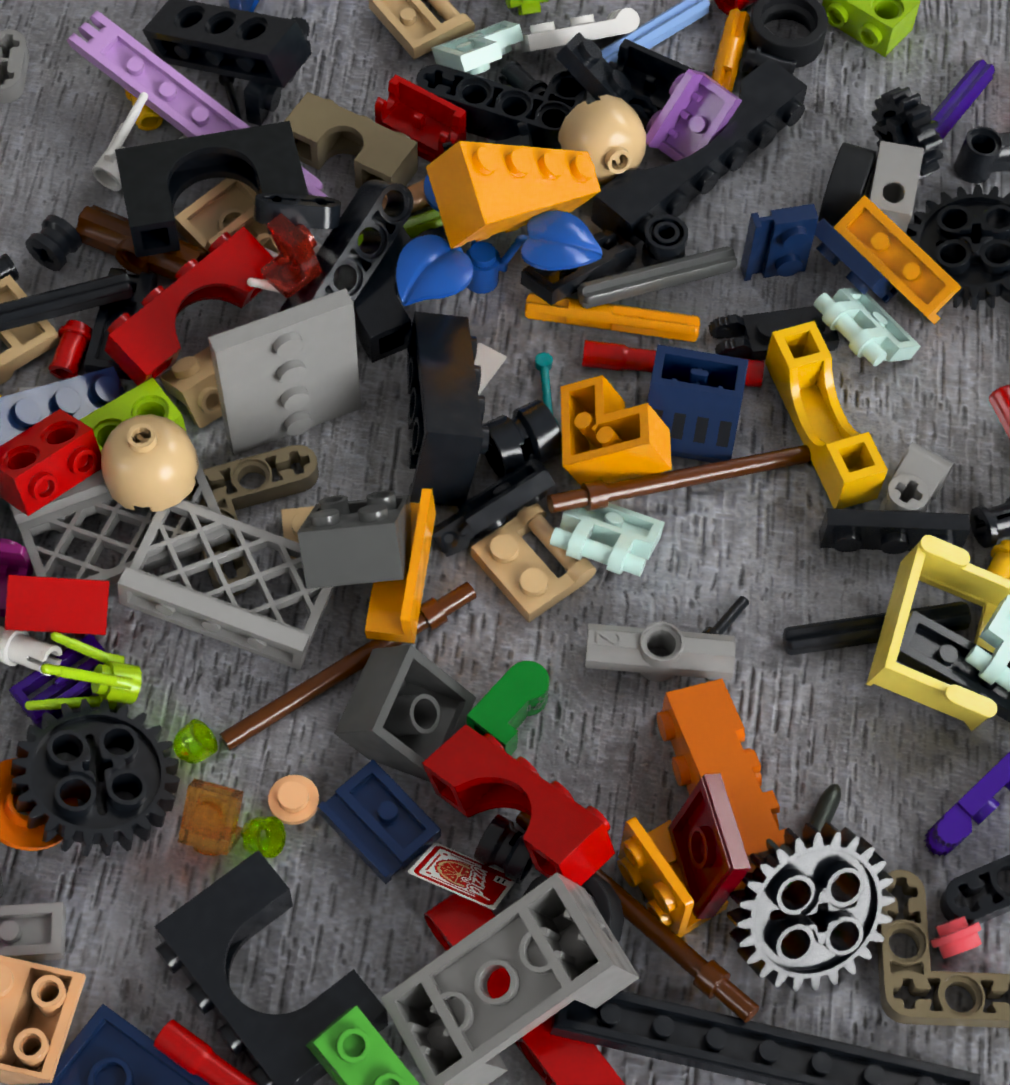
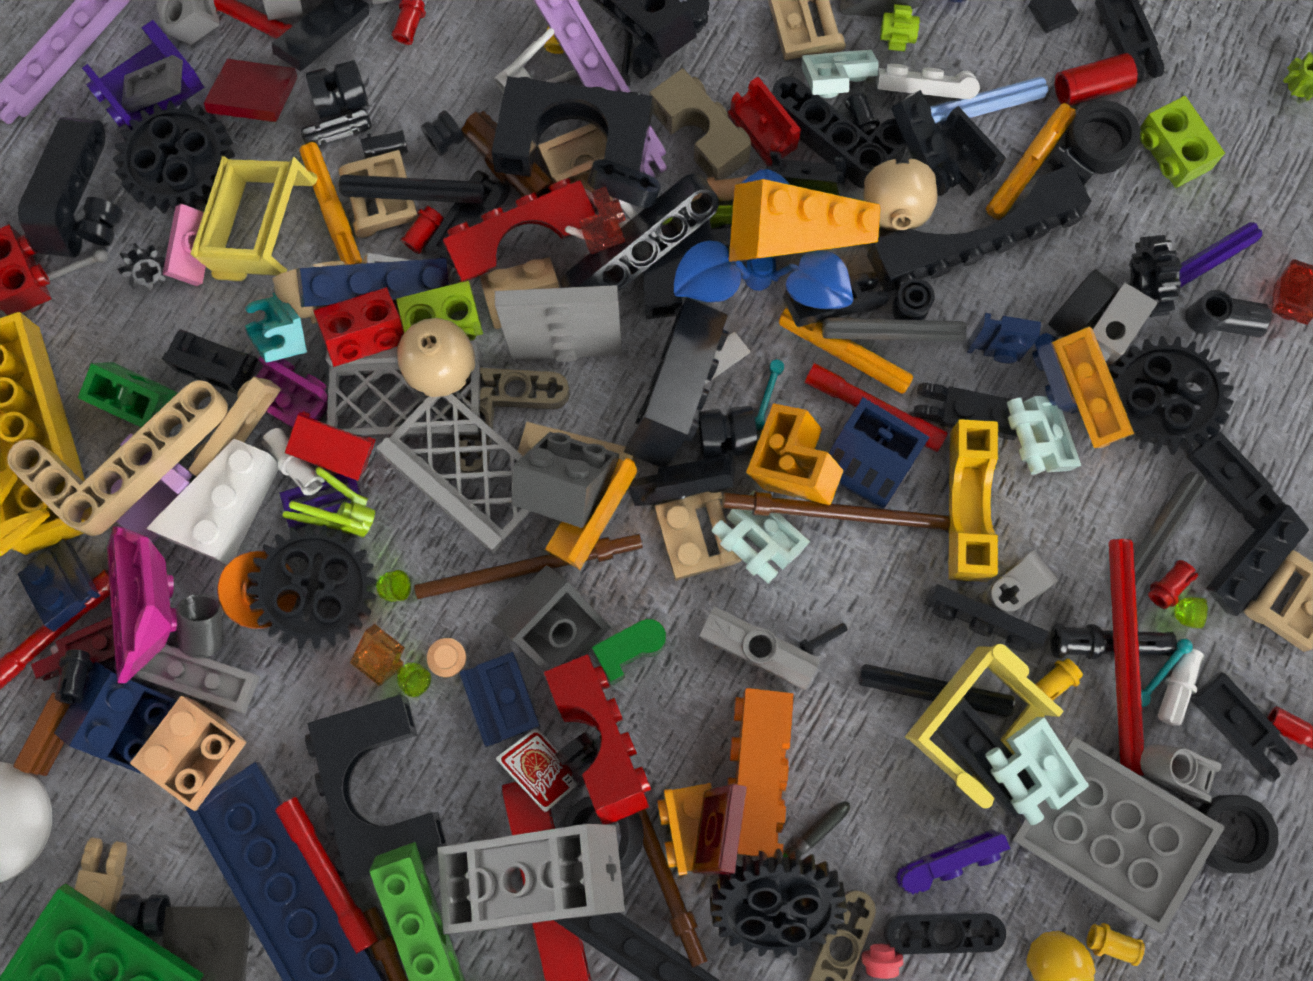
camera: 25 degrees right, 15 degrees up
medium lavender bracket [646,69,742,161] -> none

